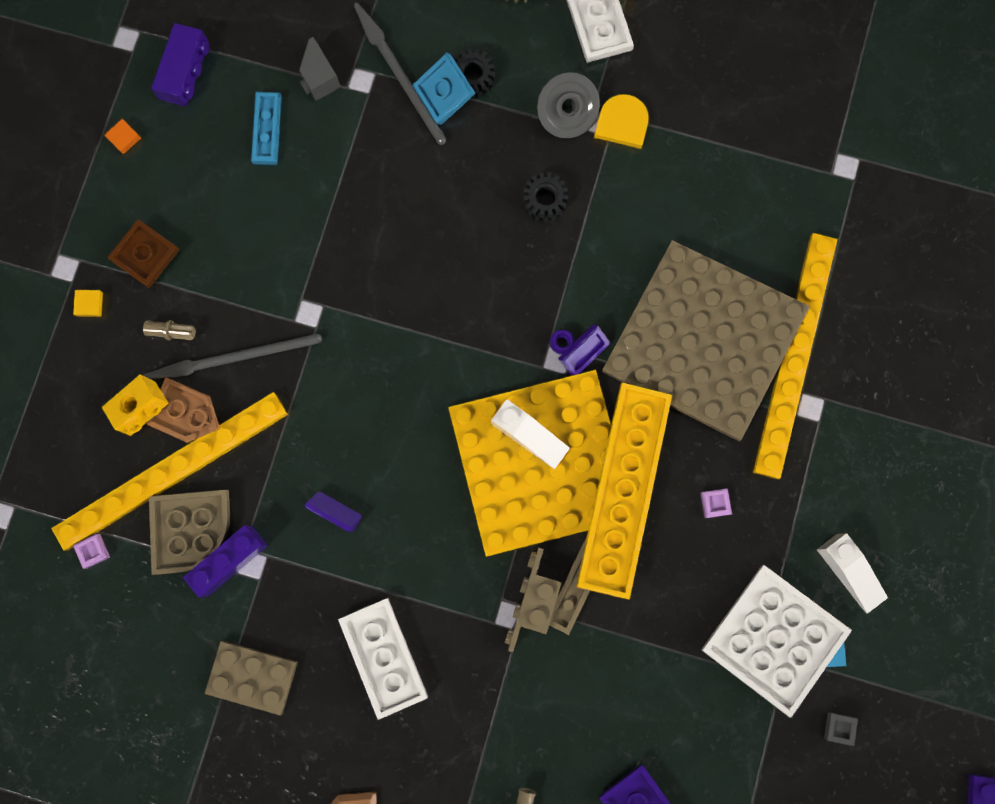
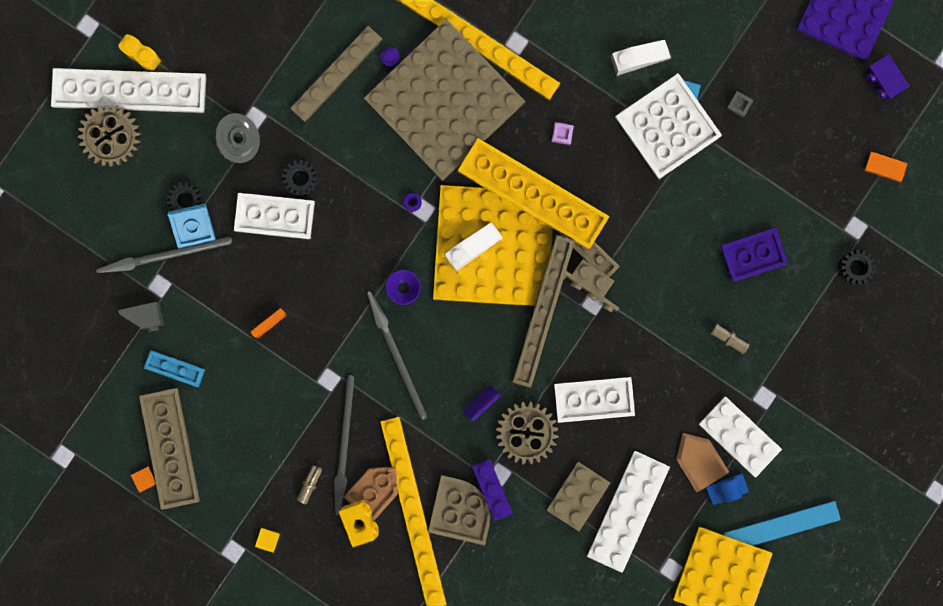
camera: 75 degrees left, 5 degrees up
lavender tile [73,534,110,569] -> none
reddish brown plate [107,219,180,288] -> none
dark purple brick [151,23,209,107] -> none
dark purple tile [558,324,611,376] -> none
yellow tile [594,95,648,149] -> none
none -> dark tan plate [139,388,200,510]
none -> white plate [234,193,315,240]
none -> orange tile [251,308,287,338]
none -> dark tan plate [290,26,382,122]
none -> dark grey piece [367,292,427,420]
none -> dark purple plate [381,47,400,67]
none -> dark purple piece [386,270,421,305]
none -> dark tan gear [496,402,558,464]
none -> dark tan tile [513,235,575,388]
none -> white plate [587,451,670,573]

